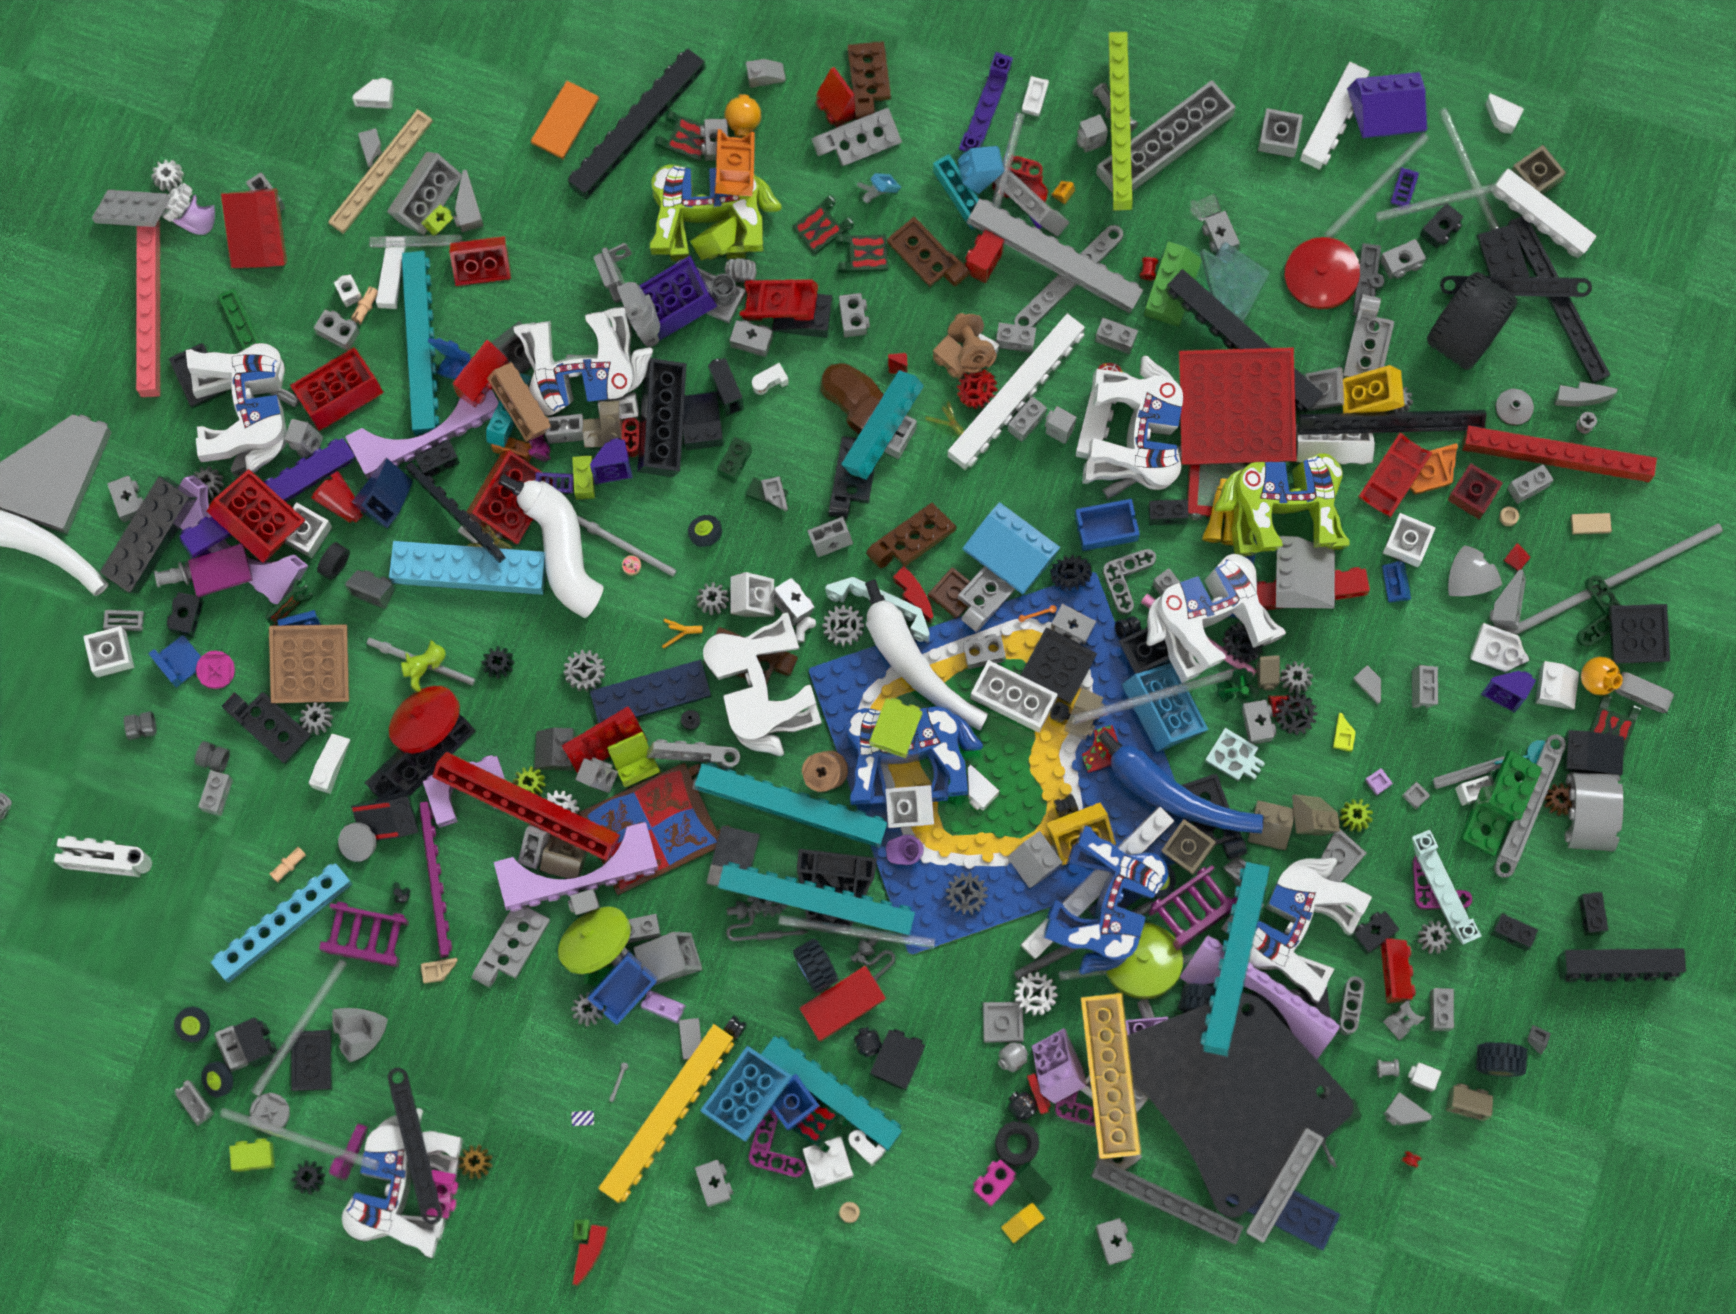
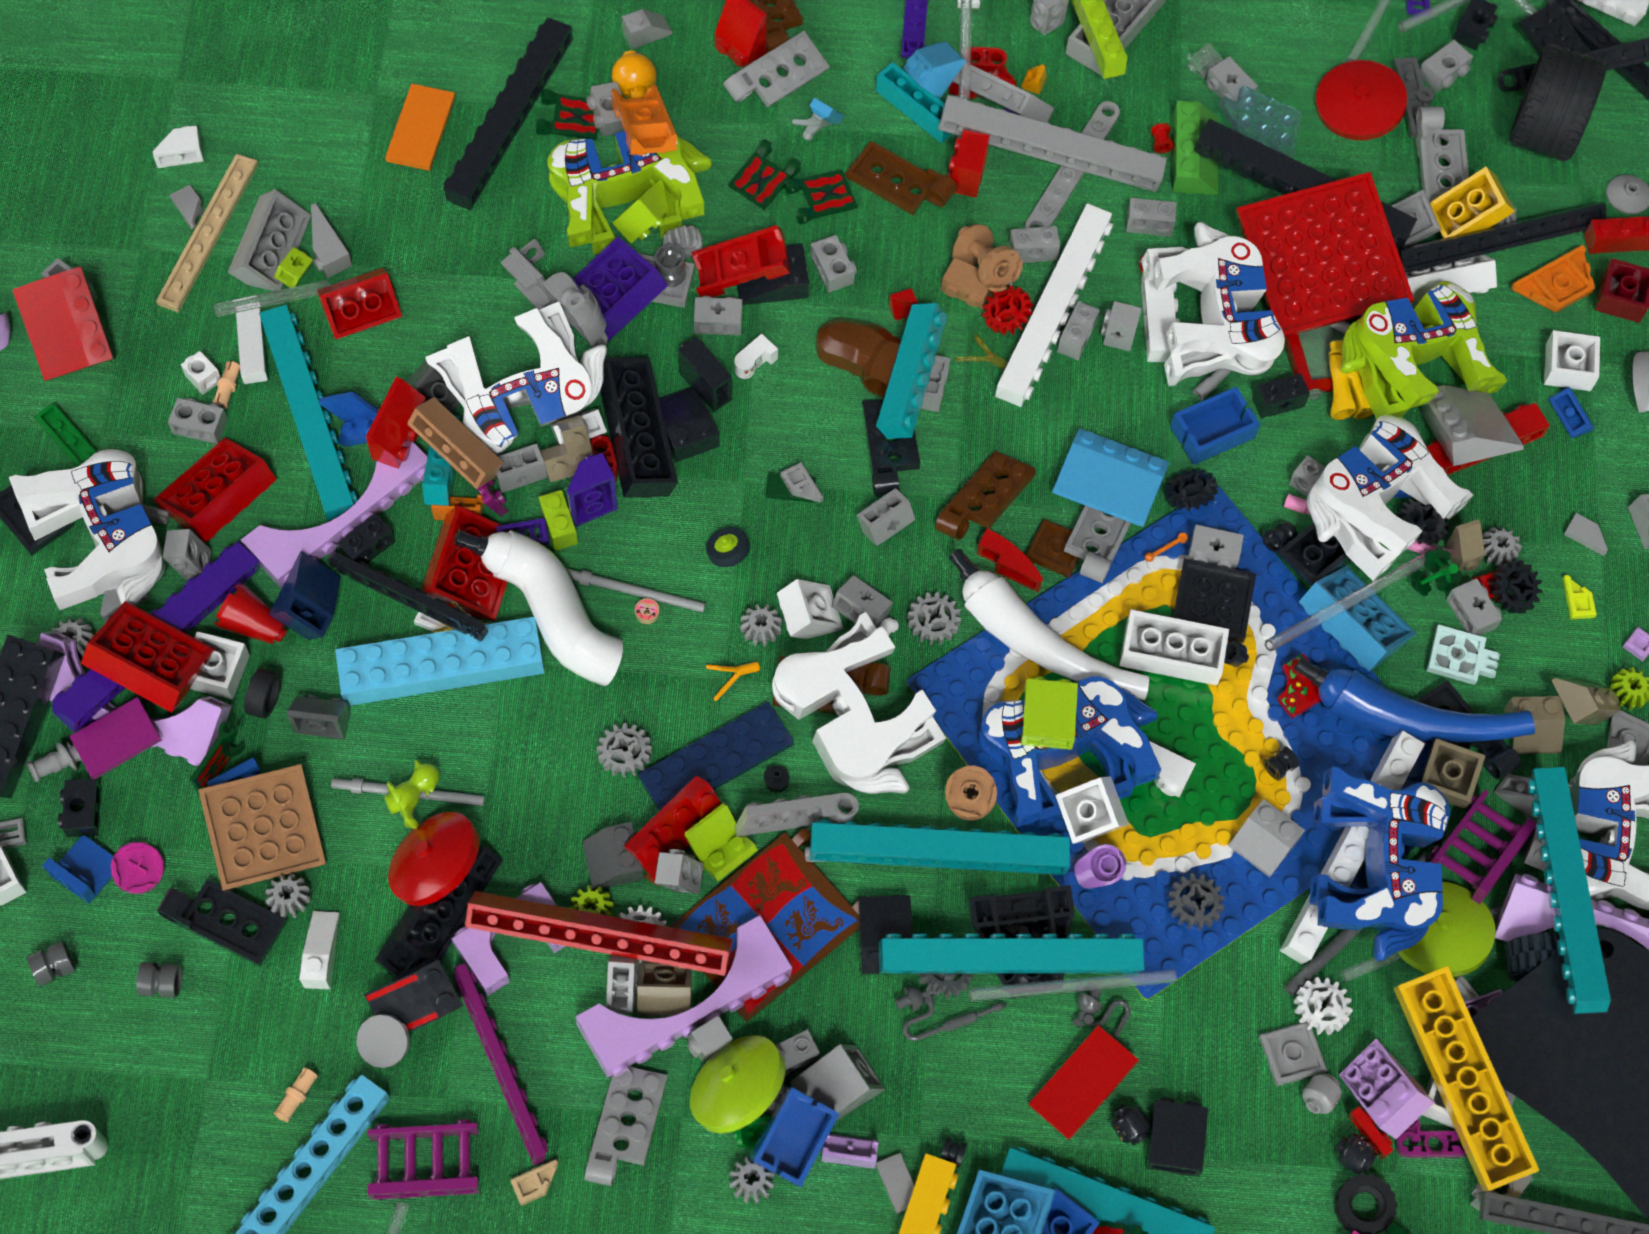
camera: 20 degrees left, 10 degrees down
light grey brick [198,770,233,816] -> none
black plate [393,882,411,903] -> none
black gear [482,646,515,679] -> none
dark green brick [717,437,752,484] -> none
black wheel [793,938,838,993] -> none
light aqua slope [825,577,930,643] -> none
light grey brick [963,634,1006,669] -> none
yellow slope [1046,803,1116,866] -> none
dark tan brick [1064,688,1105,740] -> none
light grey beam [1103,549,1156,615] -> none
red piece [1358,433,1432,518] -> none

